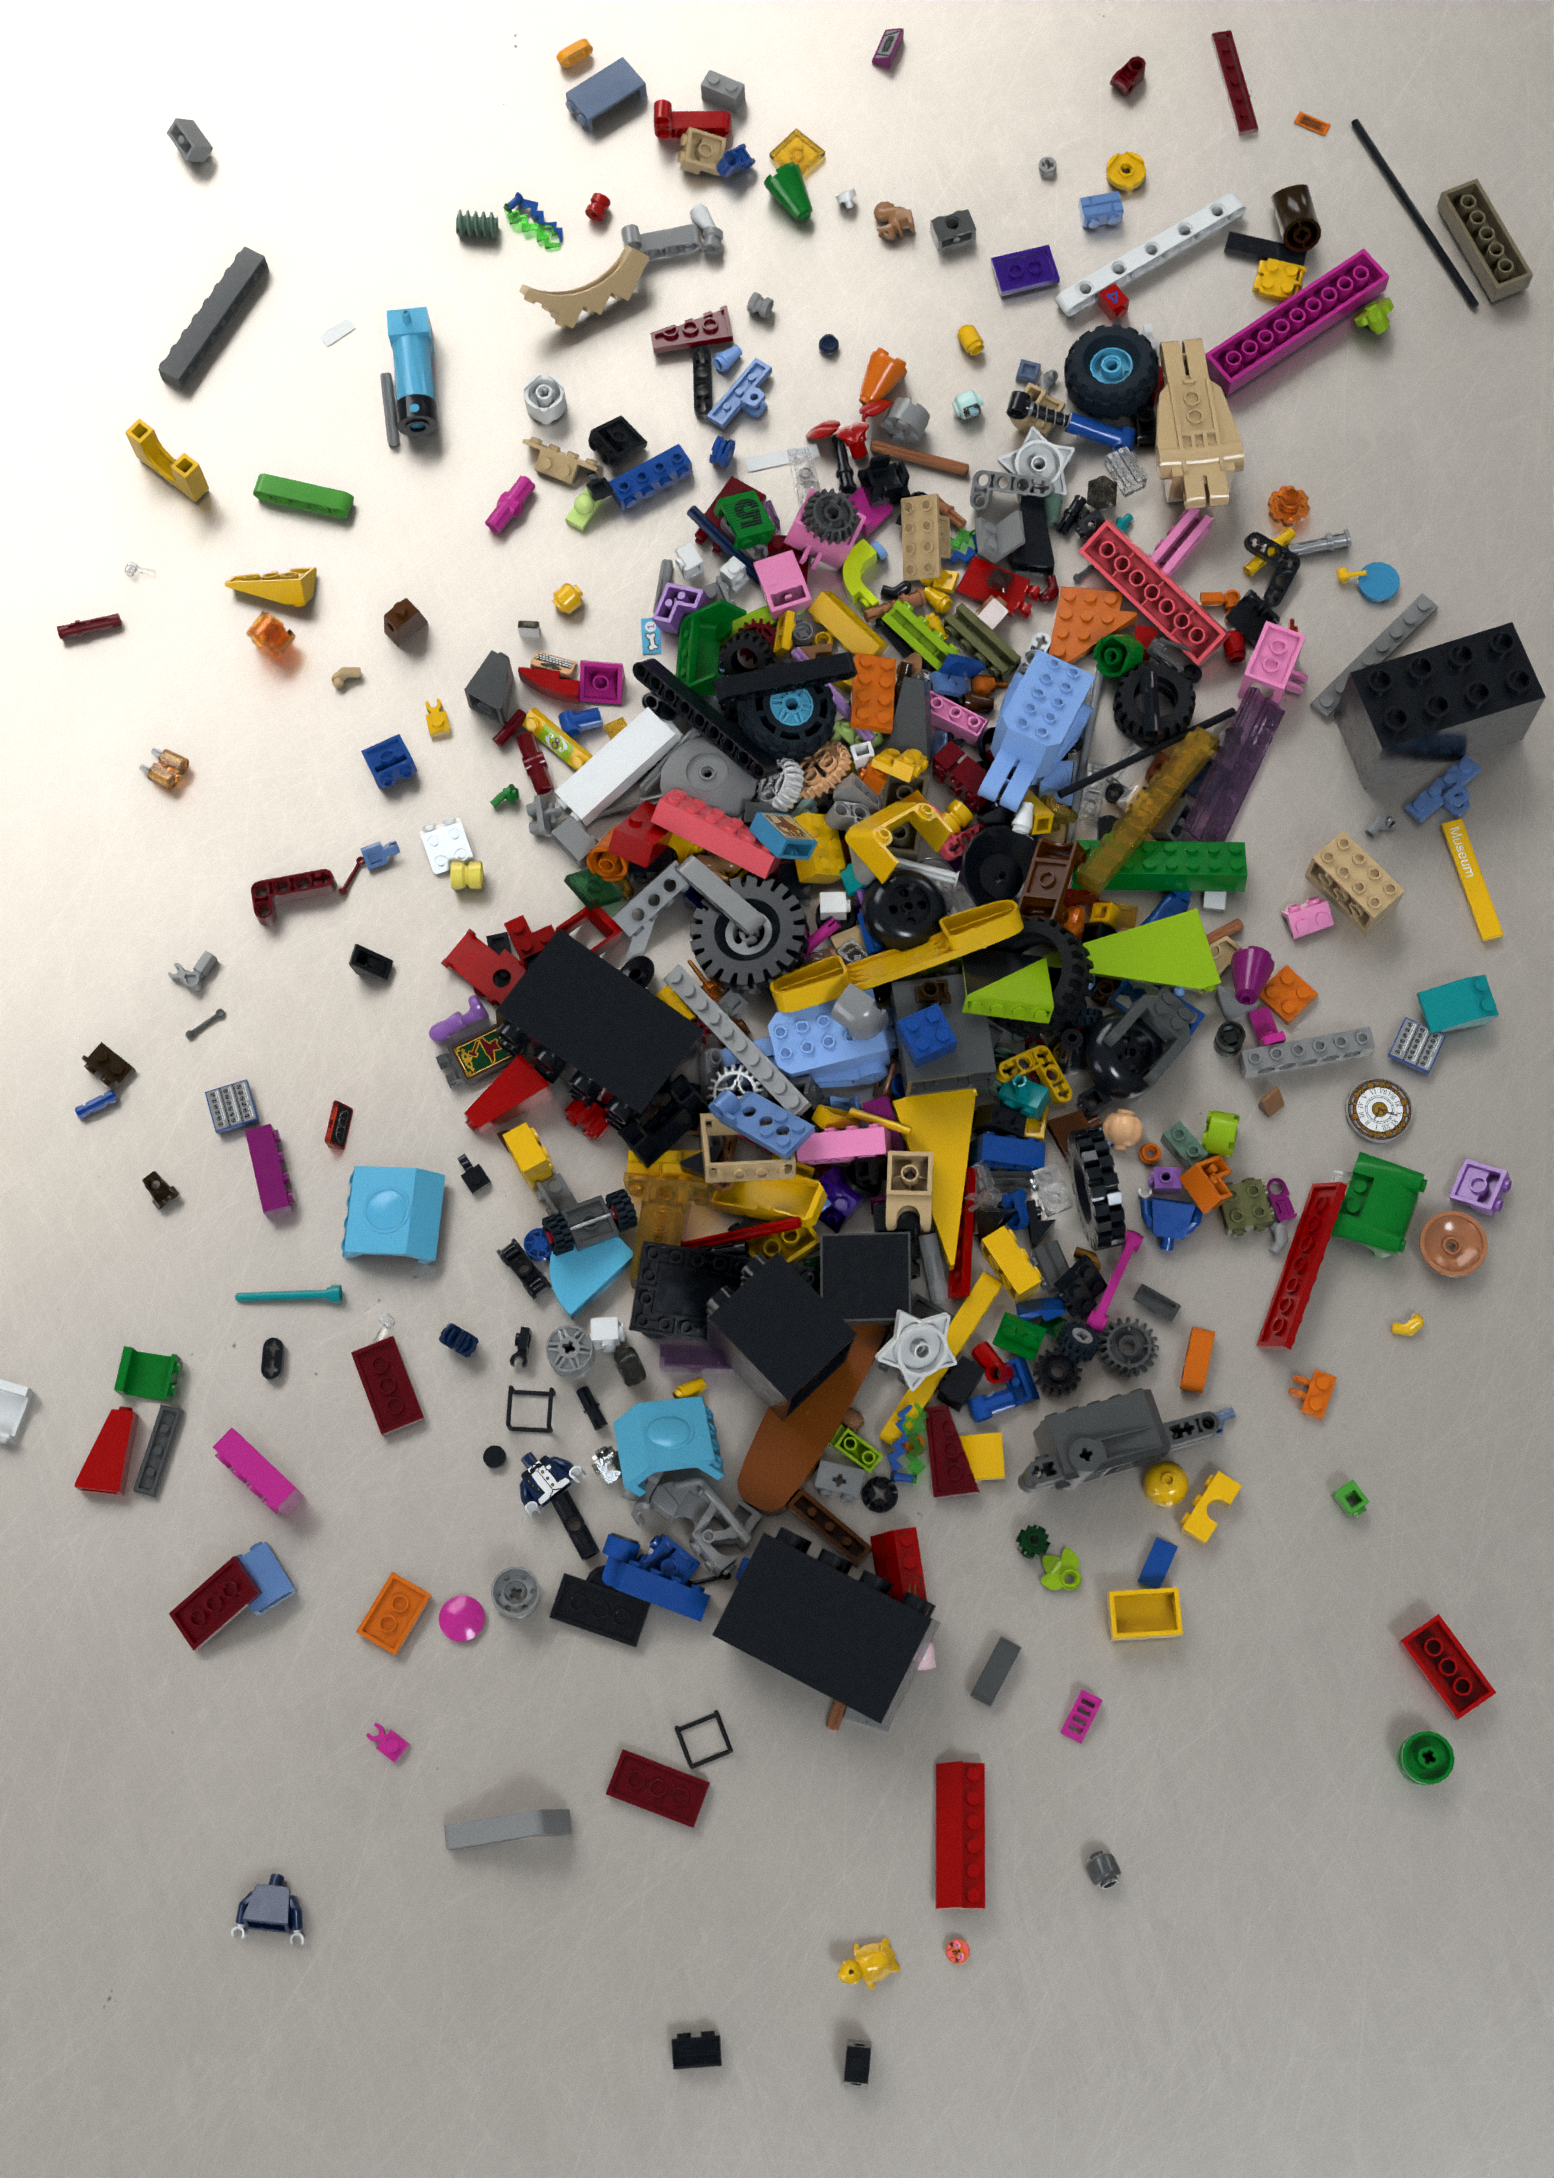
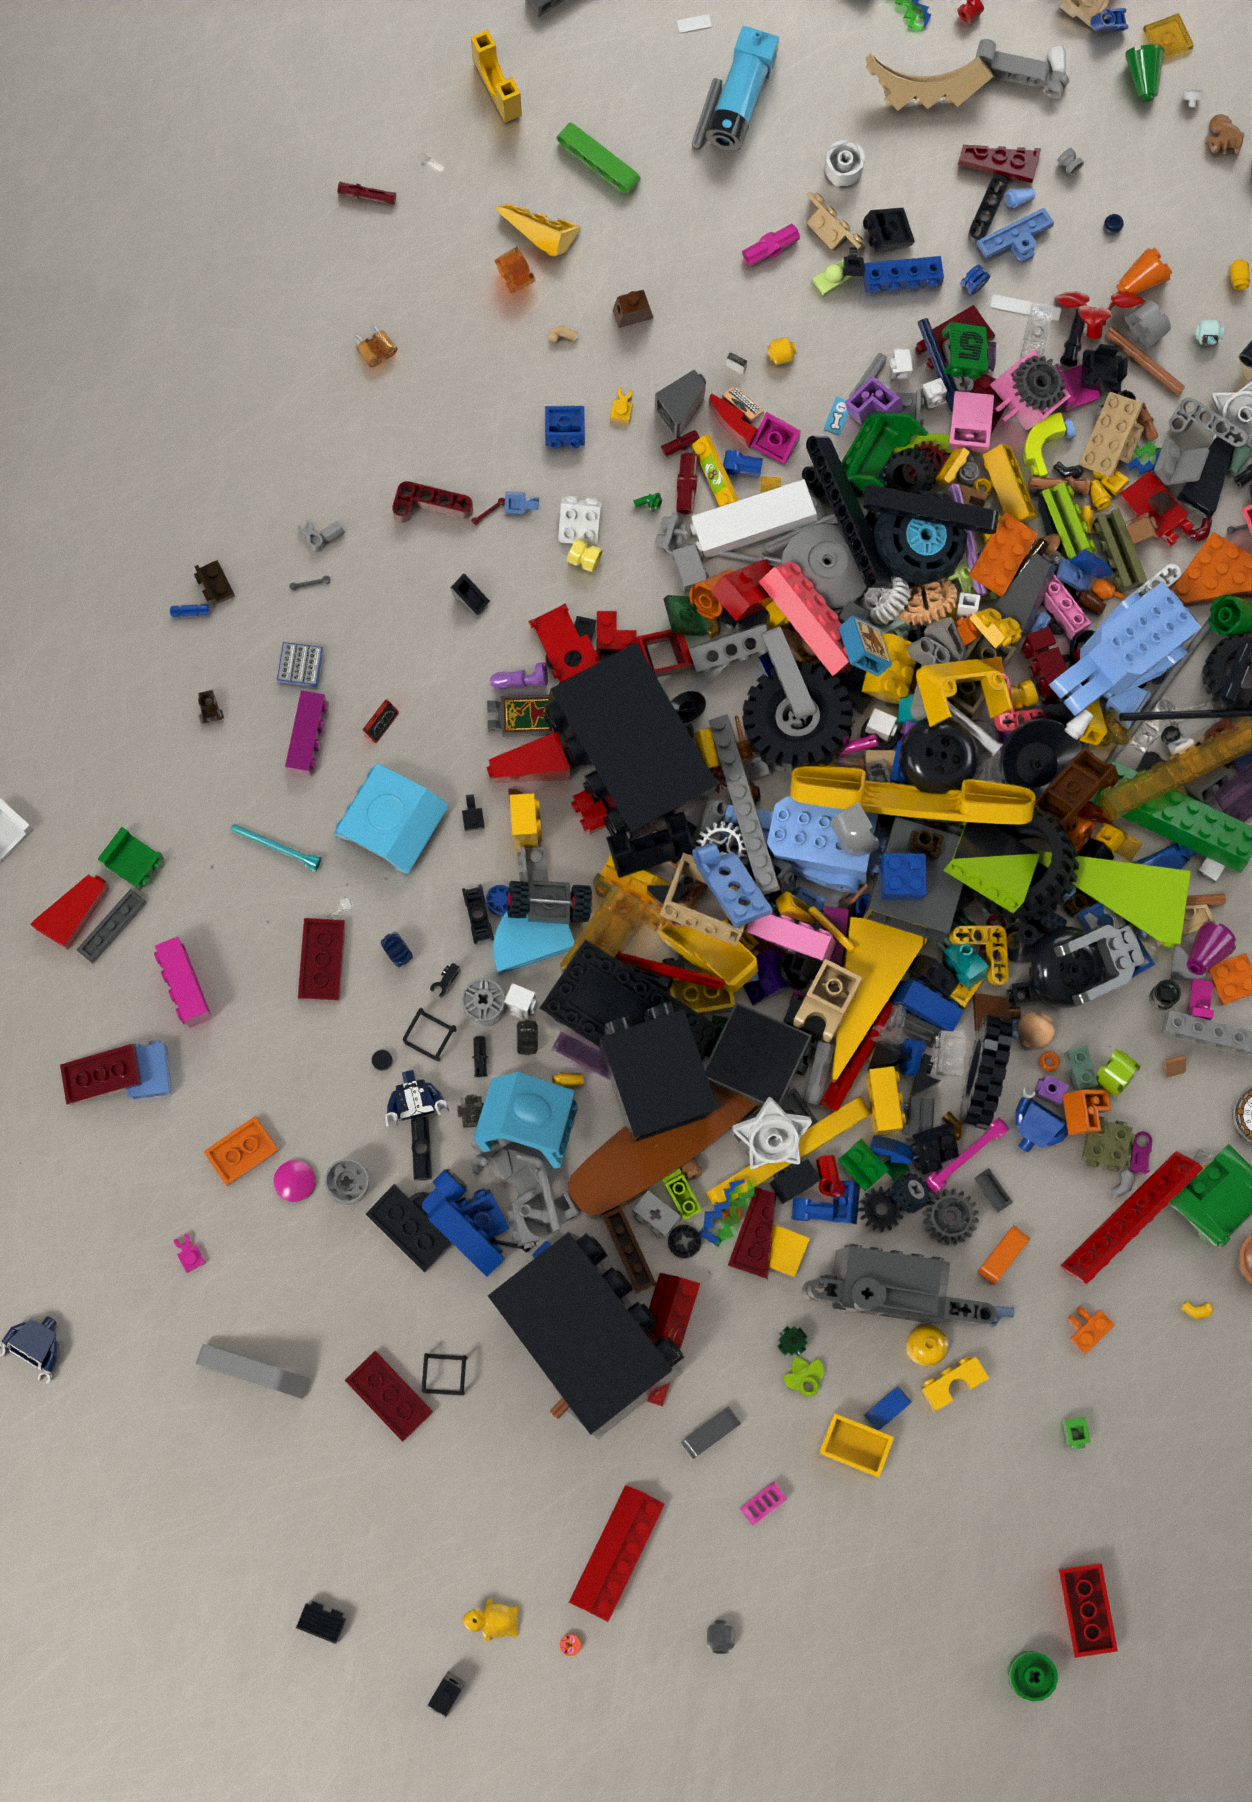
camera: 20 degrees right, 5 degrees up
black beam [261,1338,285,1381] -> none

